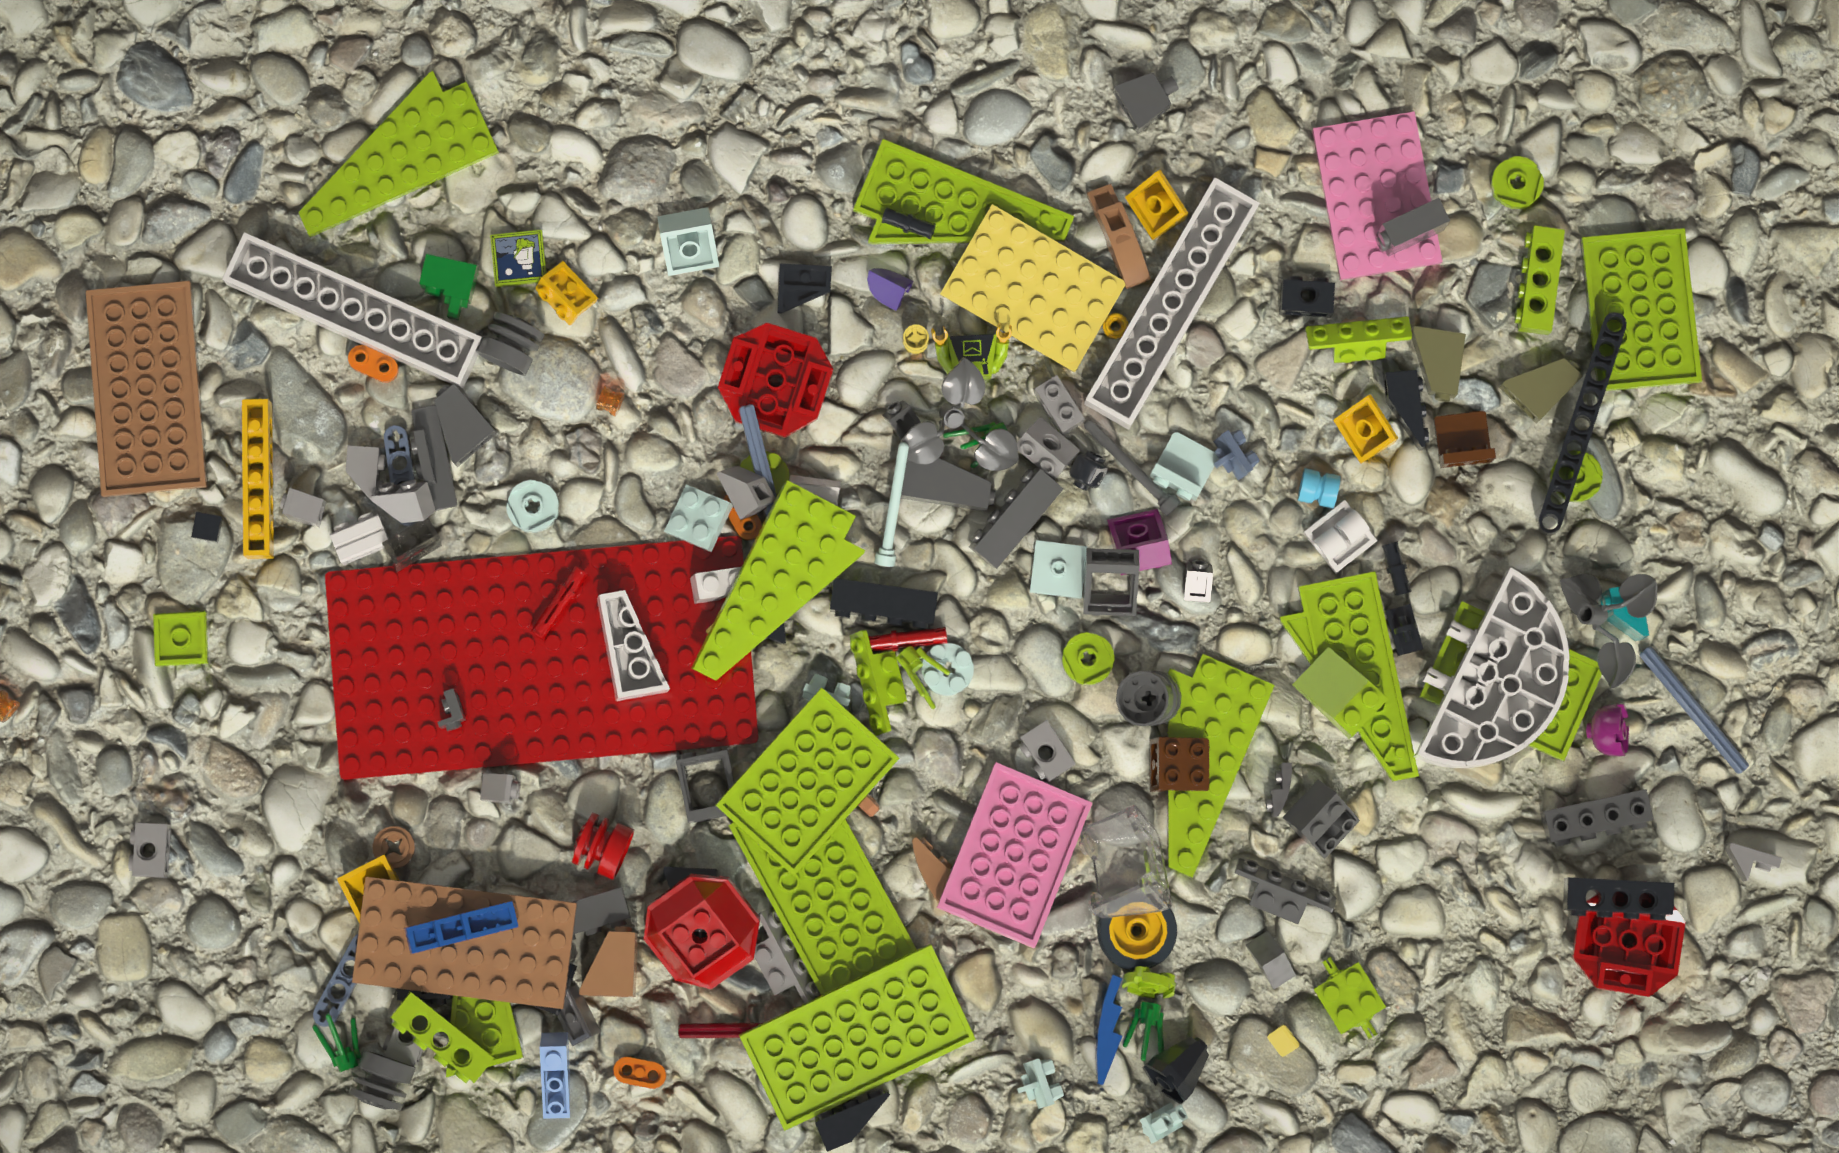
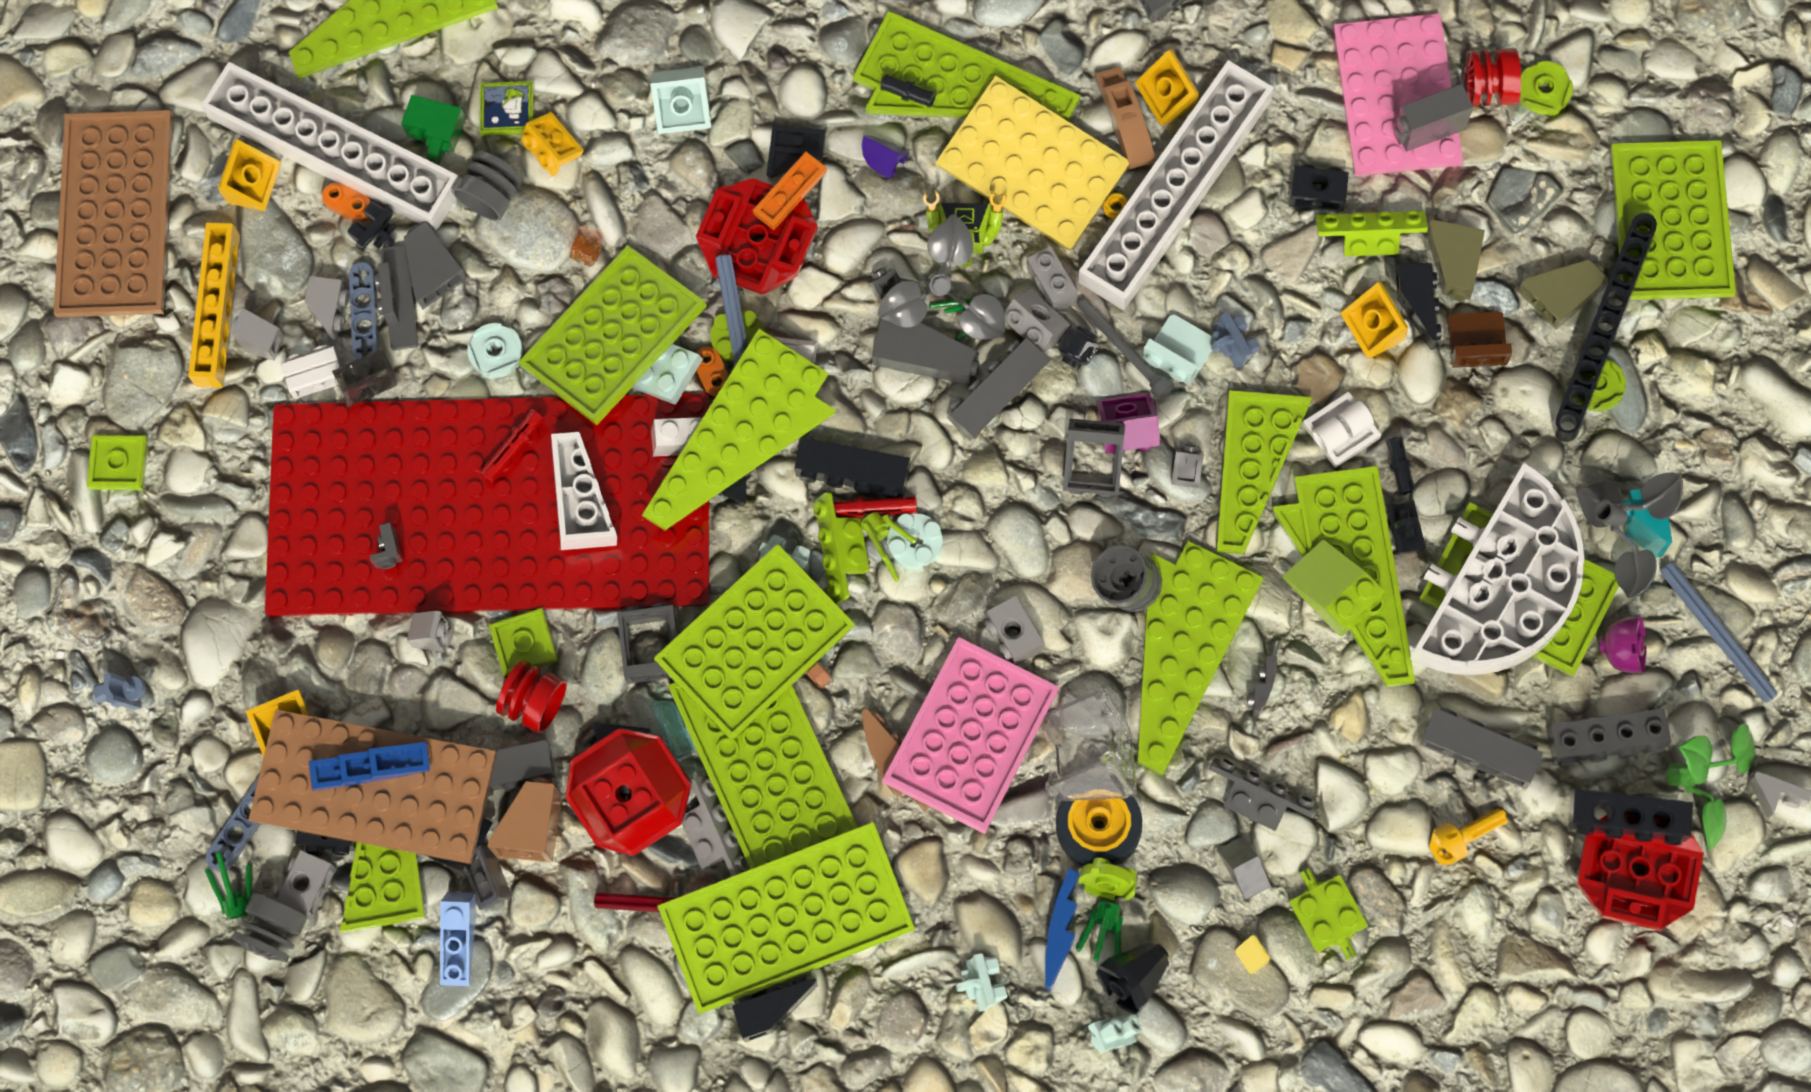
camera: 15 degrees right, 10 degrees down
light grey brick [128,823,171,878] -> none
black tile [191,512,223,543] -> none
light grey slope [370,480,436,523] -> none
medium nougat gear [372,826,415,868] -> none
lime brick [390,992,494,1083] -> none
orange plate [613,1057,666,1089] -> none
light grey slope [717,466,776,520] -> none
light aqua piece [874,442,909,567] -> none
light yellow wheel [903,325,929,354] -> none
light aqua plate [1030,540,1088,599] -> none
lime plate [1062,632,1115,685] -> none
reddish brown bracket [1150,737,1209,792] -> none
dark grey slope [1282,780,1360,859] -> none
medium azure wheel [1297,468,1341,509] -> none
lime brick [1514,225,1565,336] -> none
none -> sand blue hips [94,673,146,710]
none -> yellow slope [218,139,282,211]
none -> black hips [347,201,396,252]
none -> lime tile [488,608,558,678]
none -> lime plate [518,245,707,425]
none -> clear light blue slope [652,701,695,759]
none -> orange plate [753,152,827,230]
none -> lime wing [1216,390,1313,555]
none -> dark grey brick [1419,708,1543,790]
none -> yellow piece [1429,808,1508,865]
none -> red wheel [1464,48,1521,107]
none -> bright green plant [1666,724,1755,850]

